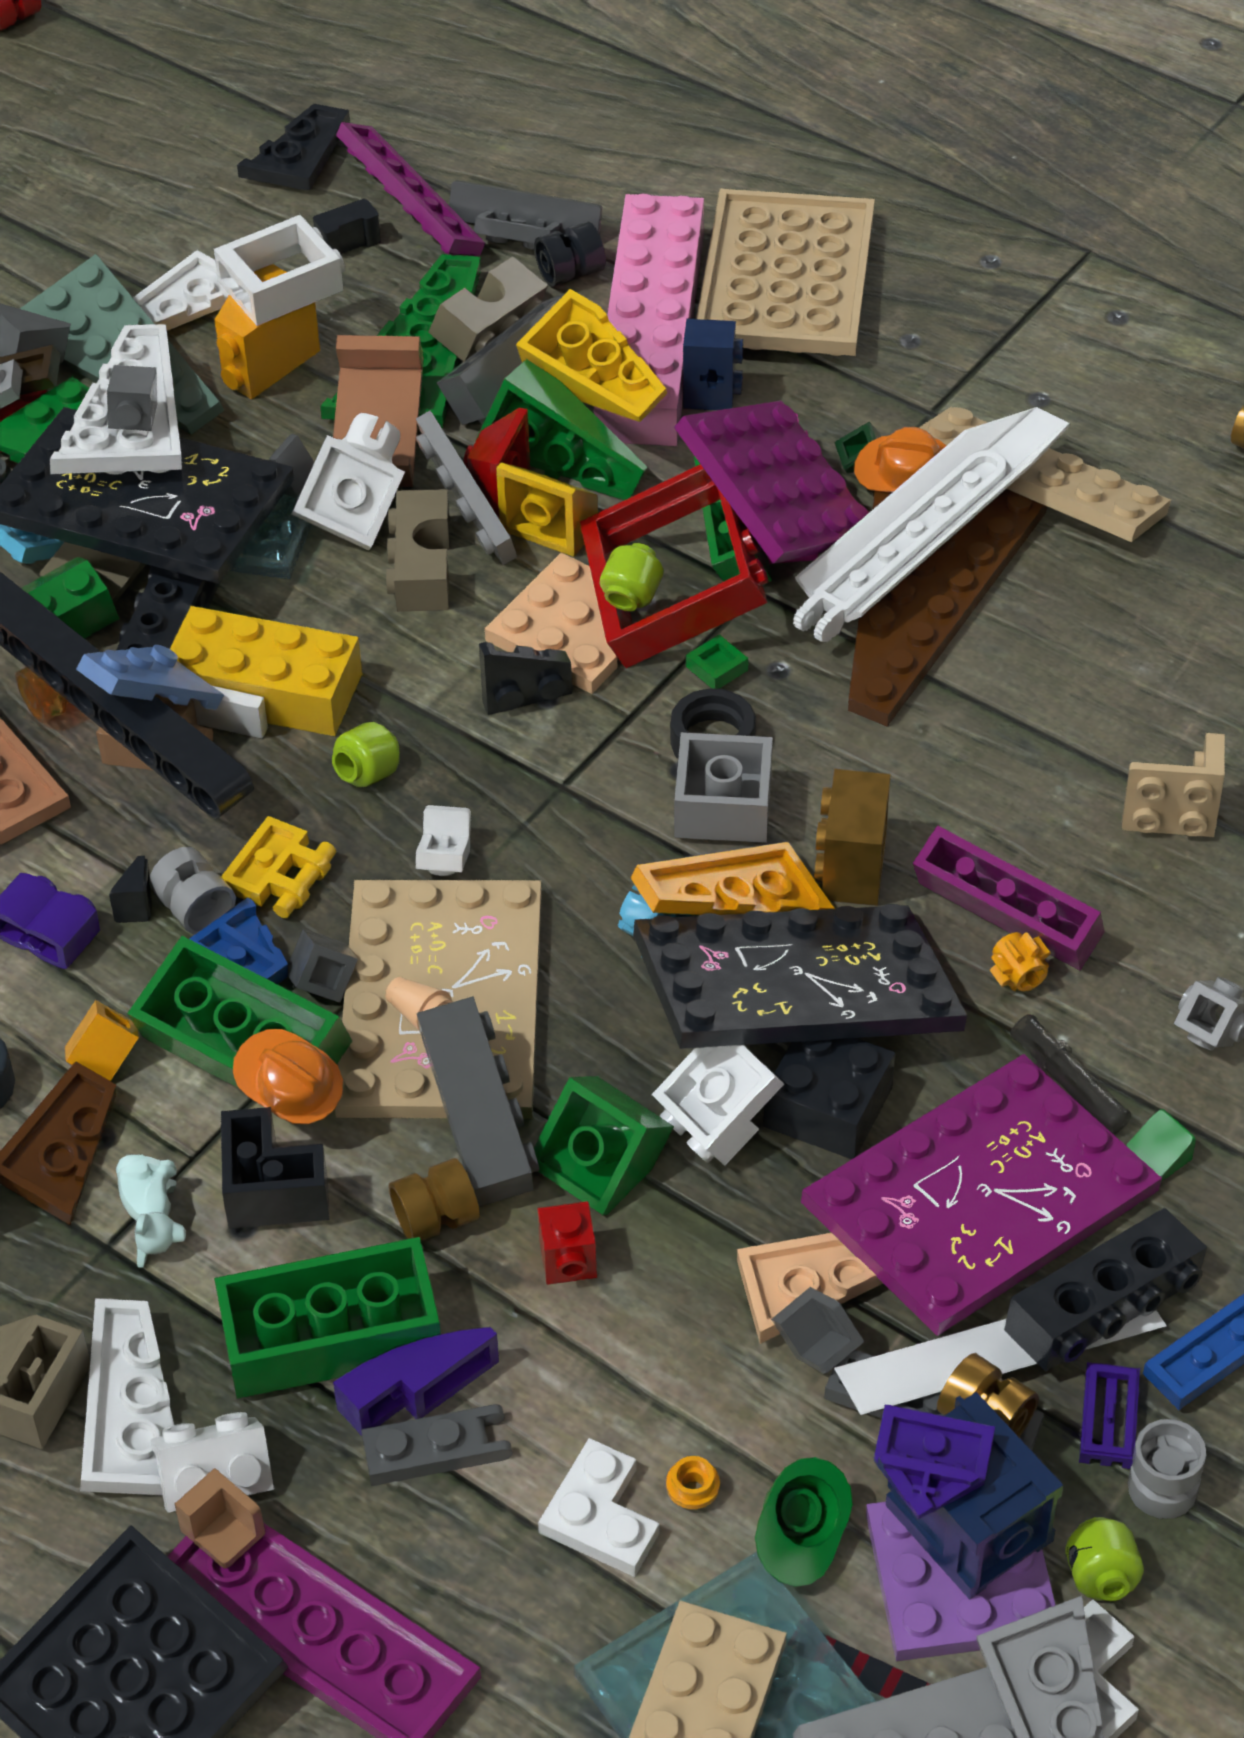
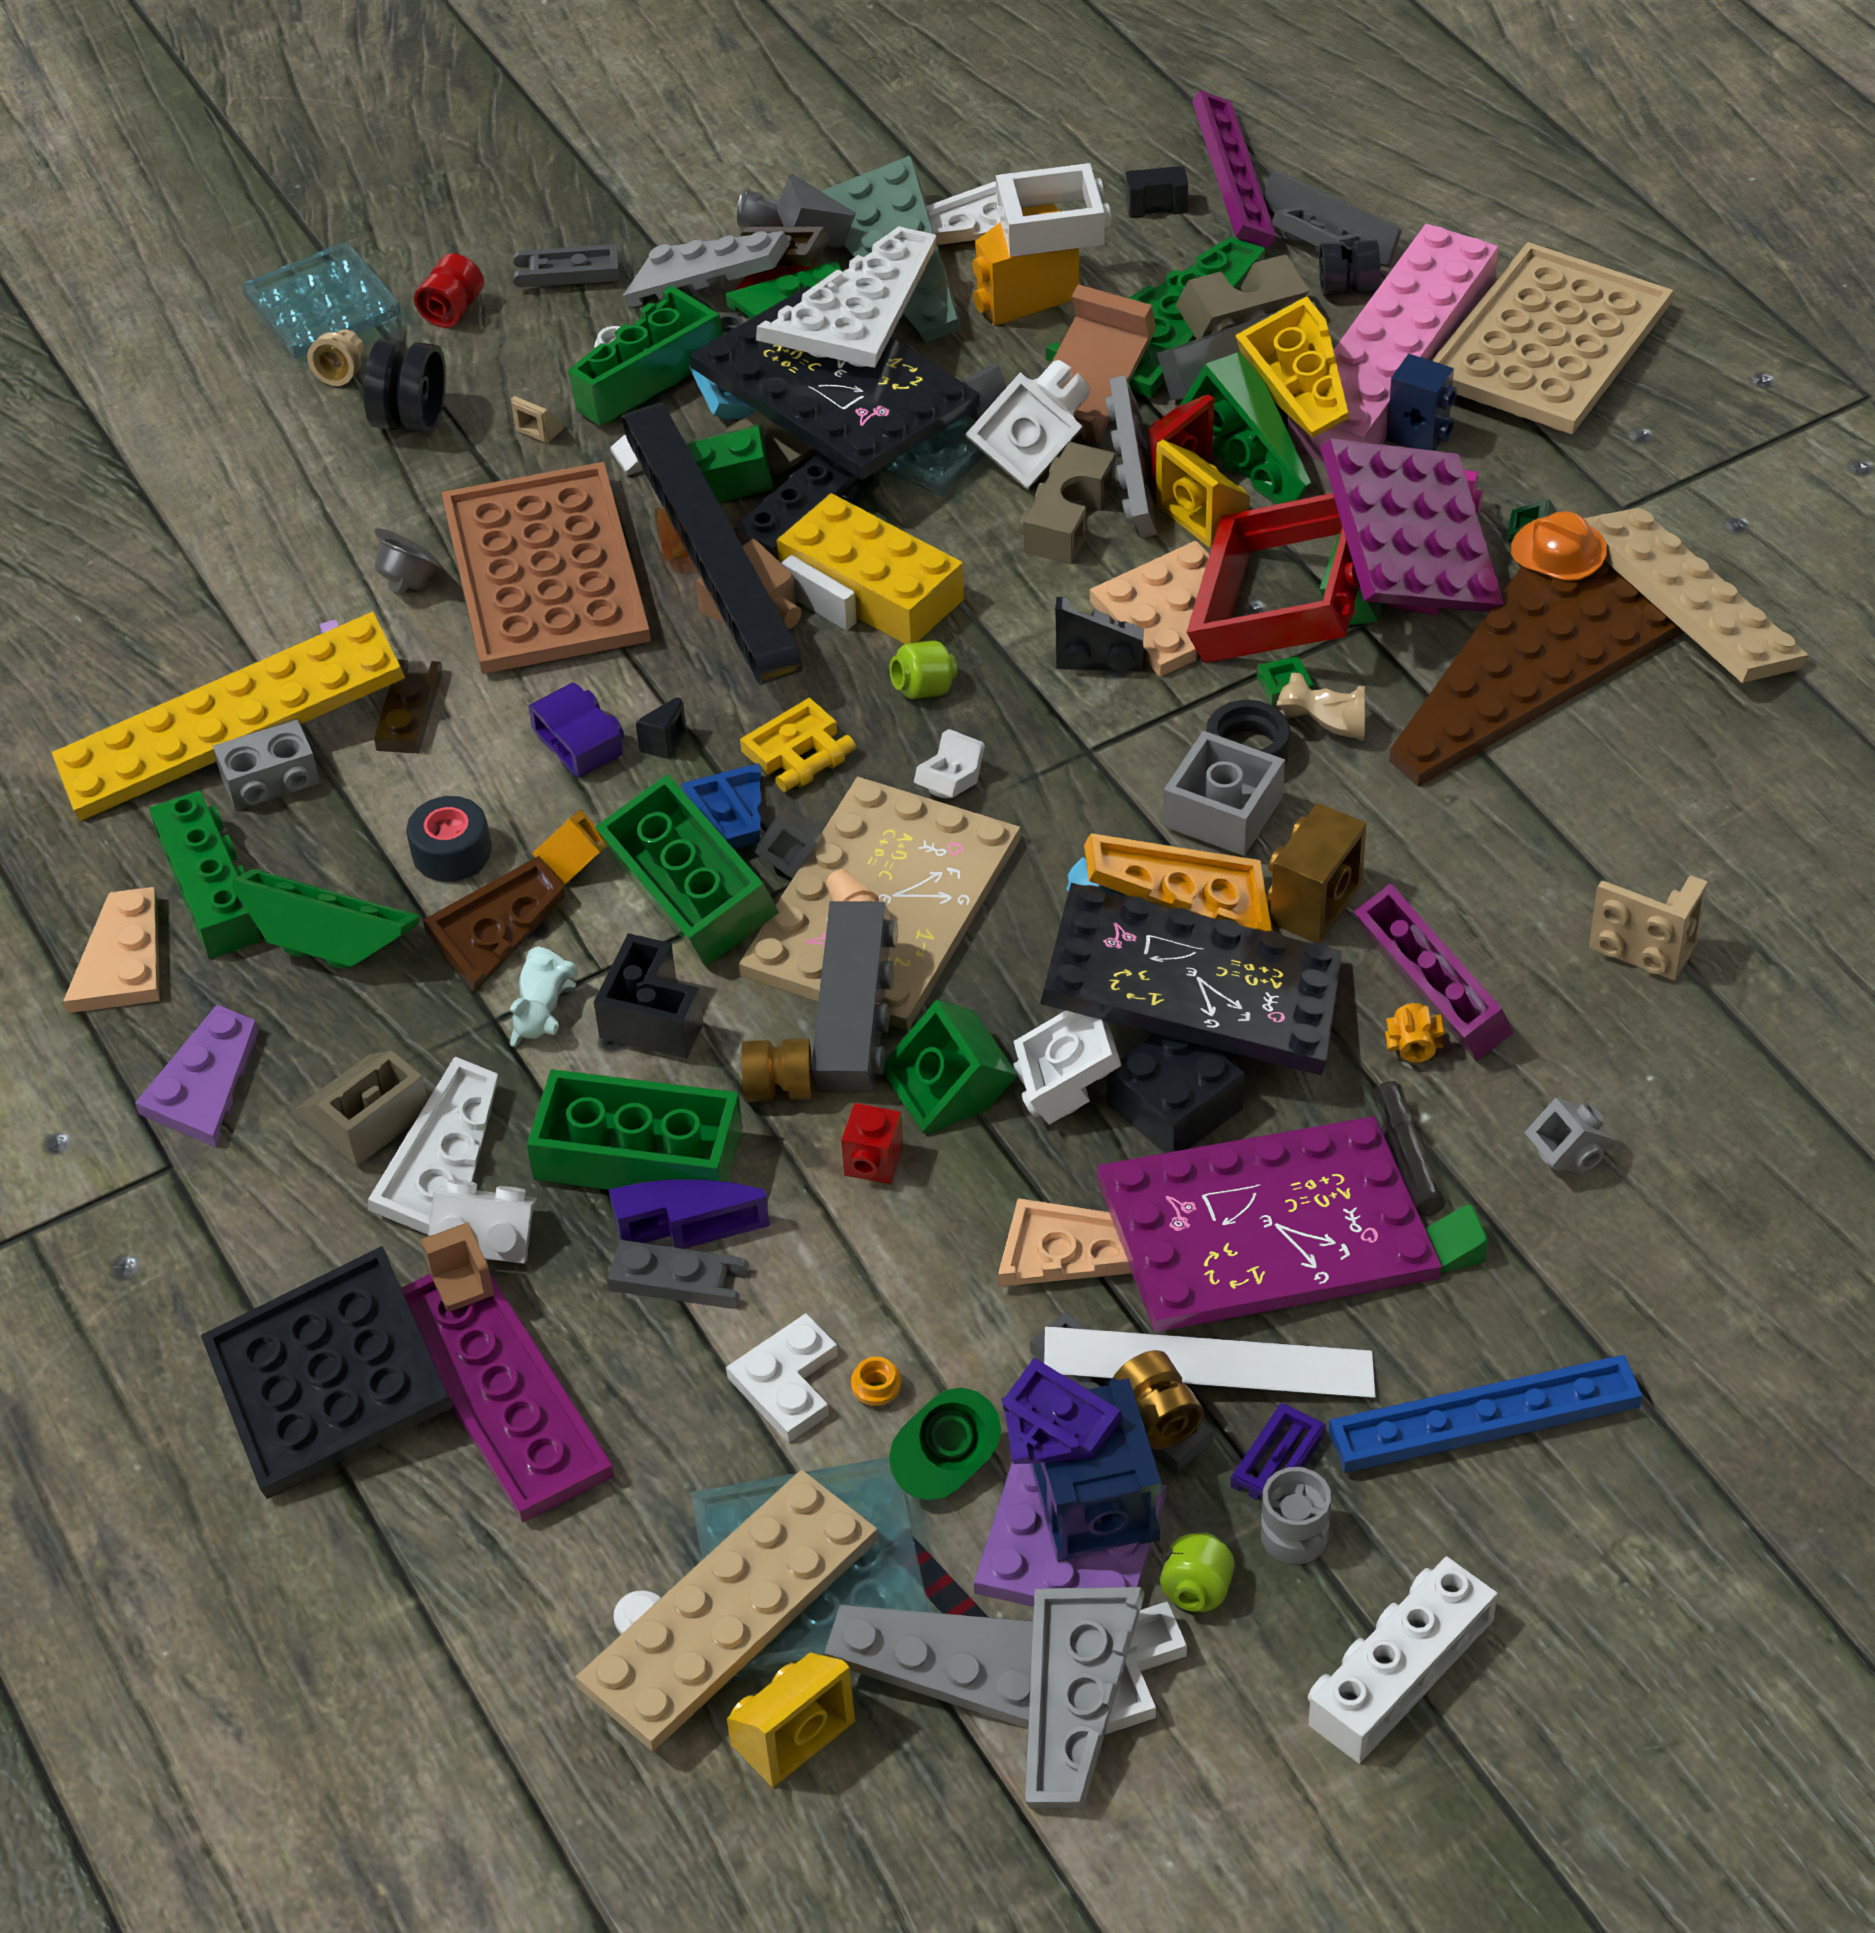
camera: 25 degrees right, 0 degrees up
medium blue wing [76,645,224,710] -> none
dark grey brick [107,365,158,431] -> none
light grey wheel [149,847,236,934] -> none
orange piece [233,1029,343,1124] -> none
black wing [237,104,350,191] -> none
lime head [599,543,664,611] -> none
dark grey panel [771,1287,864,1374] -> none
white hinge [793,407,1070,643] -> none
black brick [1004,1208,1207,1372] -> none
none -> tan animal [1277,673,1365,741]

